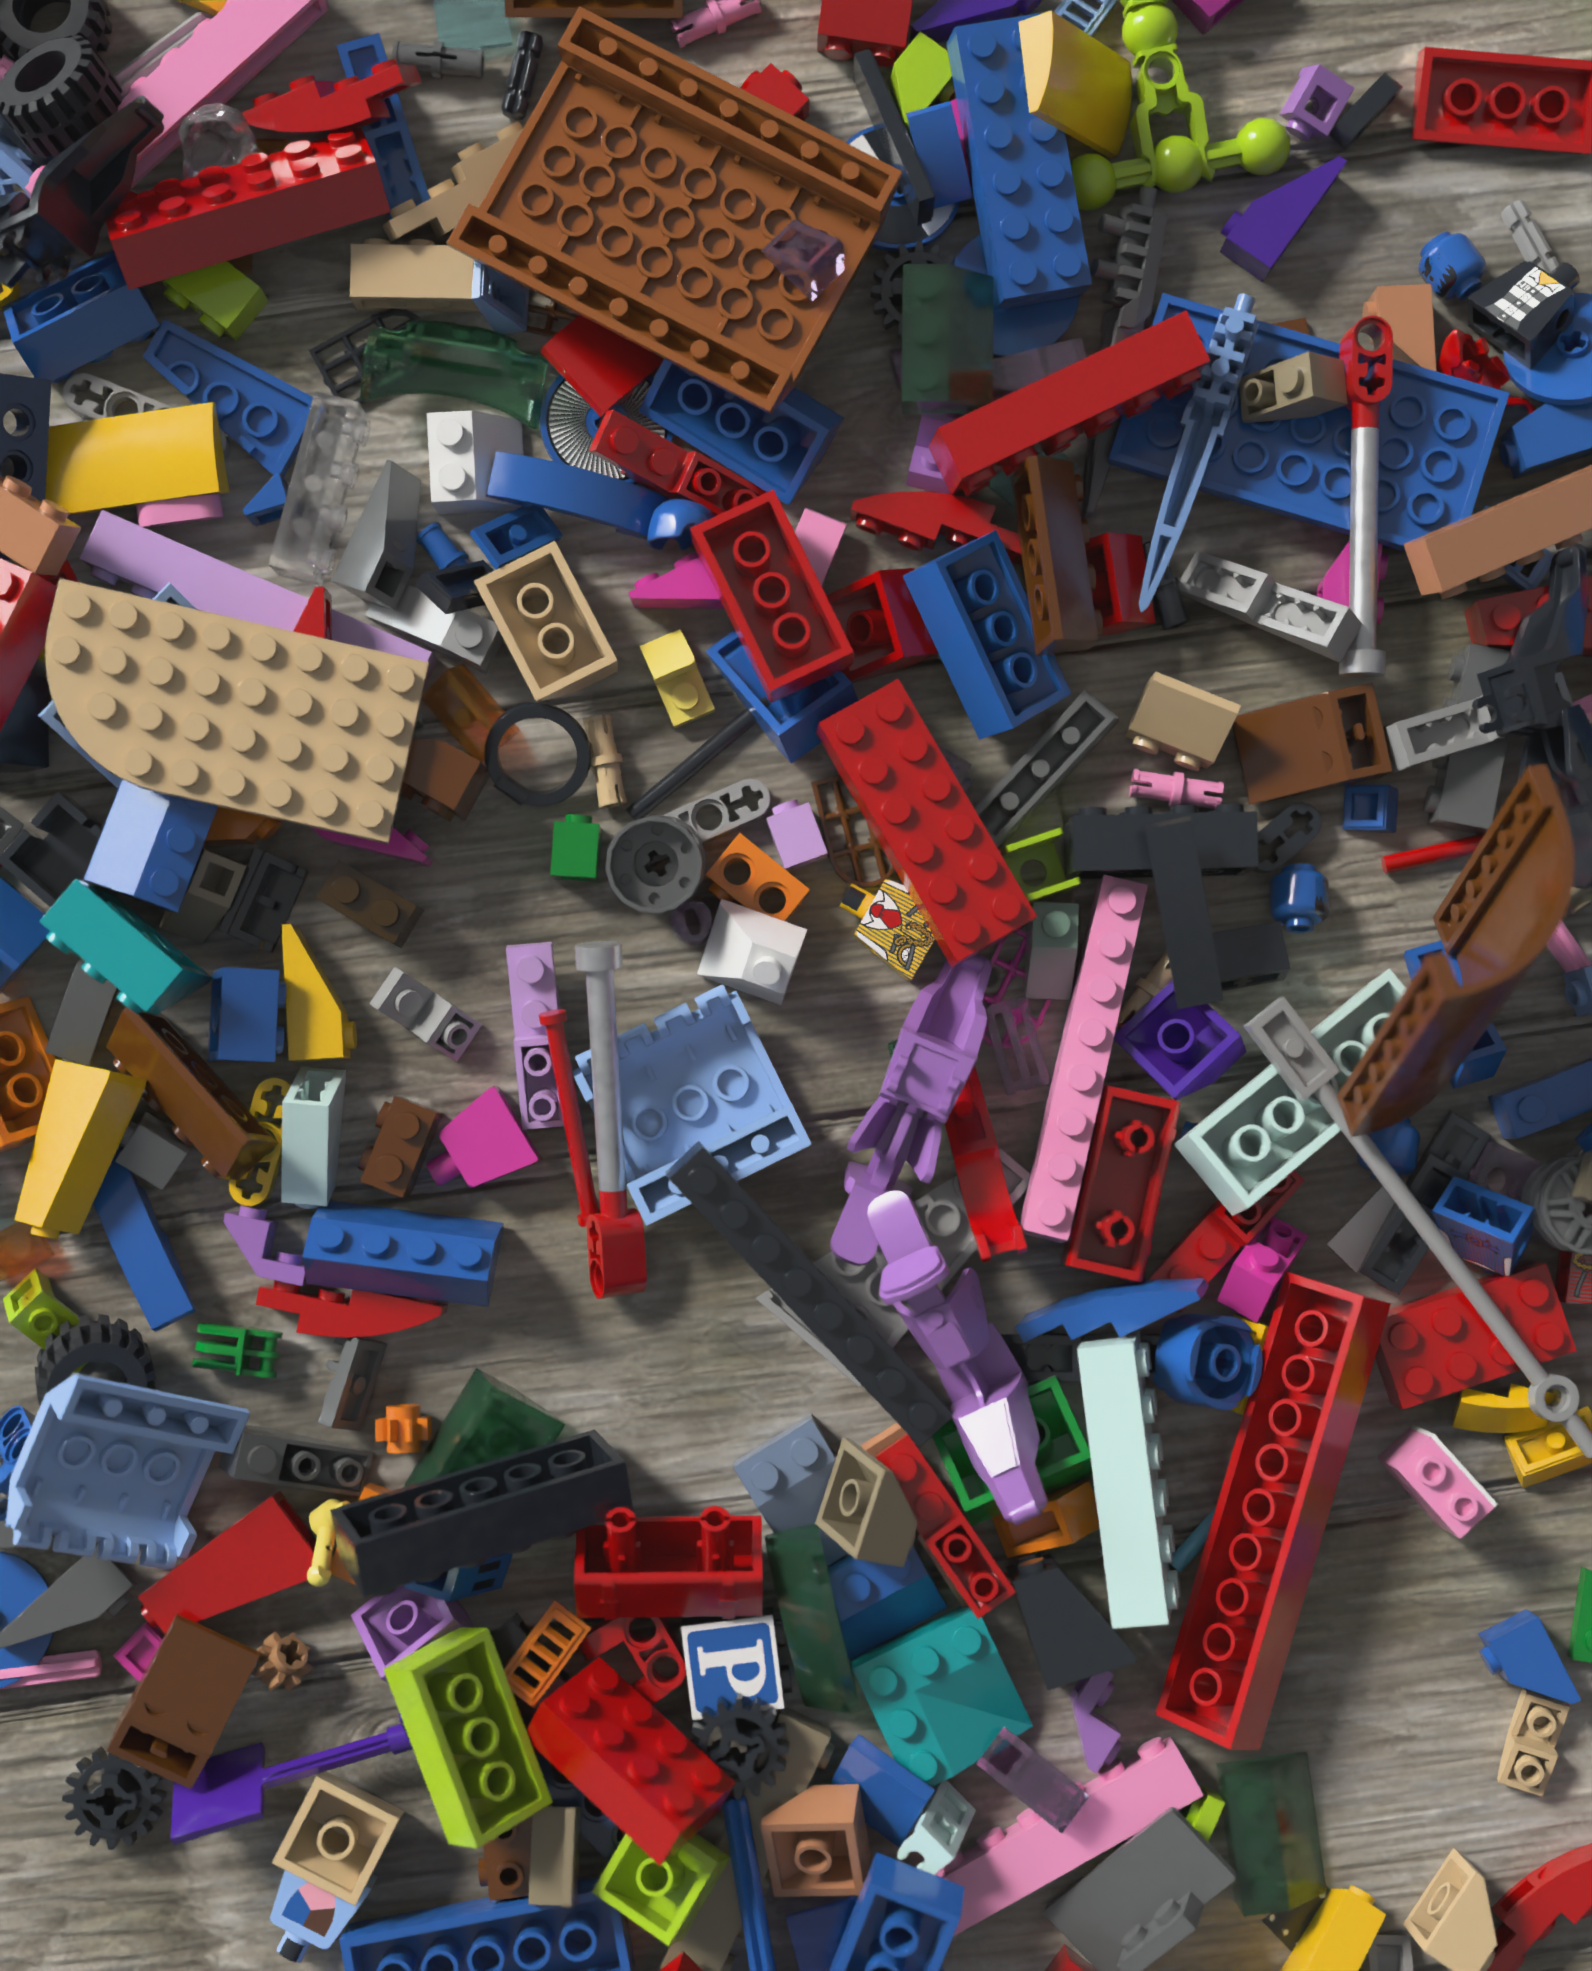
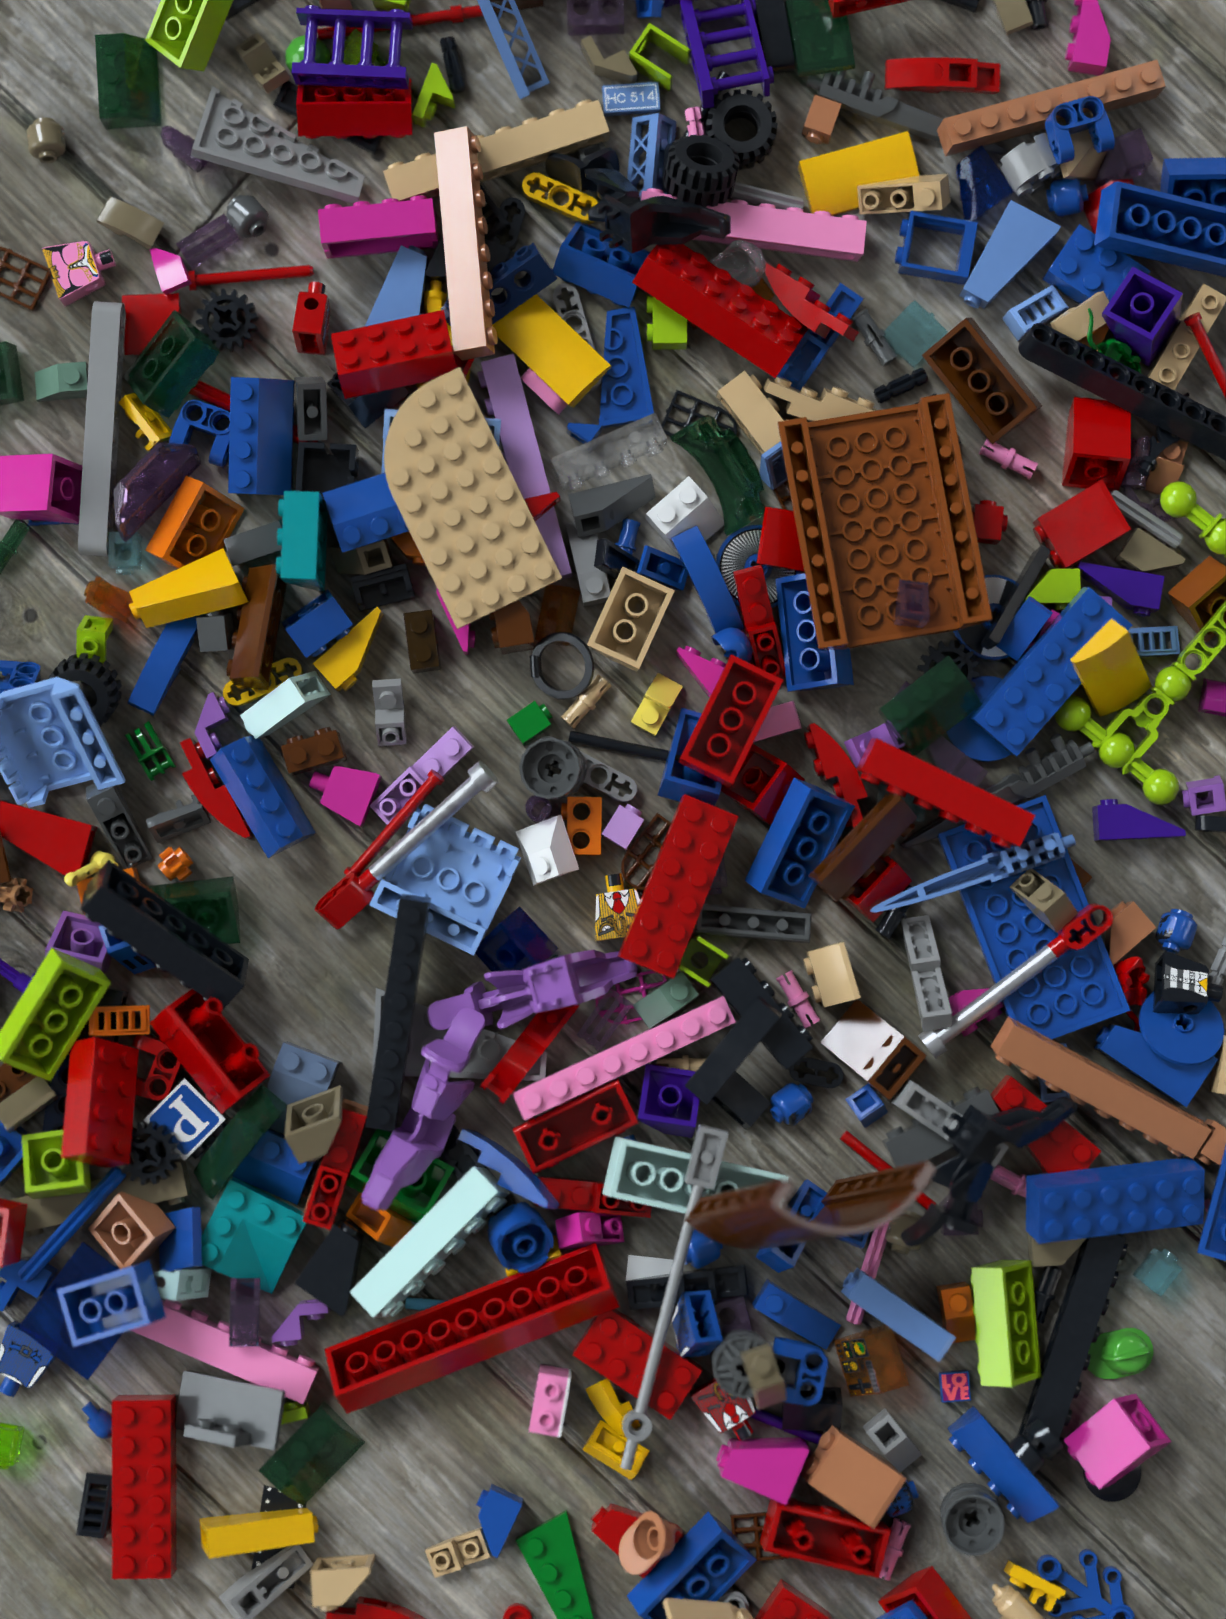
camera: 50 degrees right, 0 degrees up
none -> clear blue slope [475,906,558,972]

